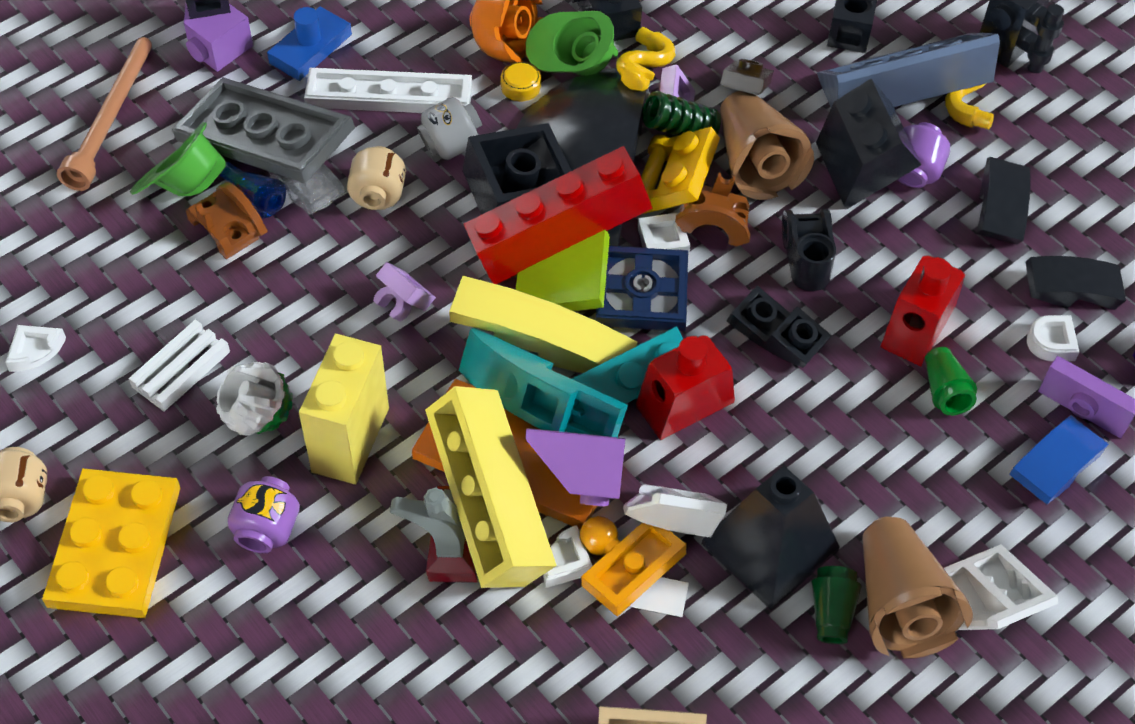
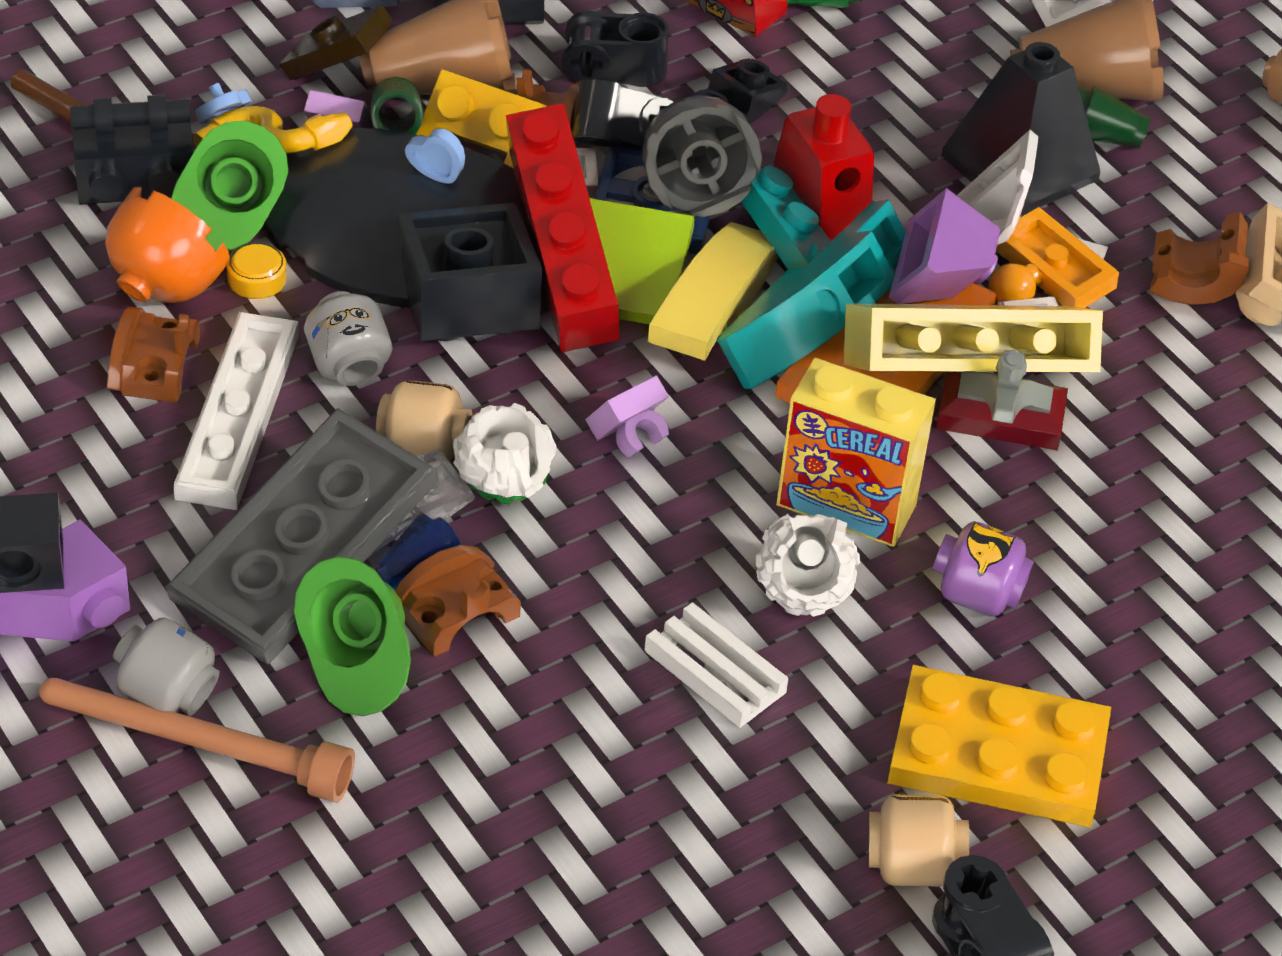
camera: 85 degrees left, 10 degrees down
white tile [5,325,66,372] -> none
blue tile [267,6,352,81] -> none
none -> dark orange piece [107,306,200,403]
none -> light grey head [113,617,220,716]
none -> light blue piece [195,83,252,124]
none -> light blue piece [404,128,465,184]
none -> white piece [453,403,557,505]
none -> black piece [571,79,674,151]
none -> dark grey cylinder [642,95,762,217]
none -> dark orange piece [1150,212,1249,305]

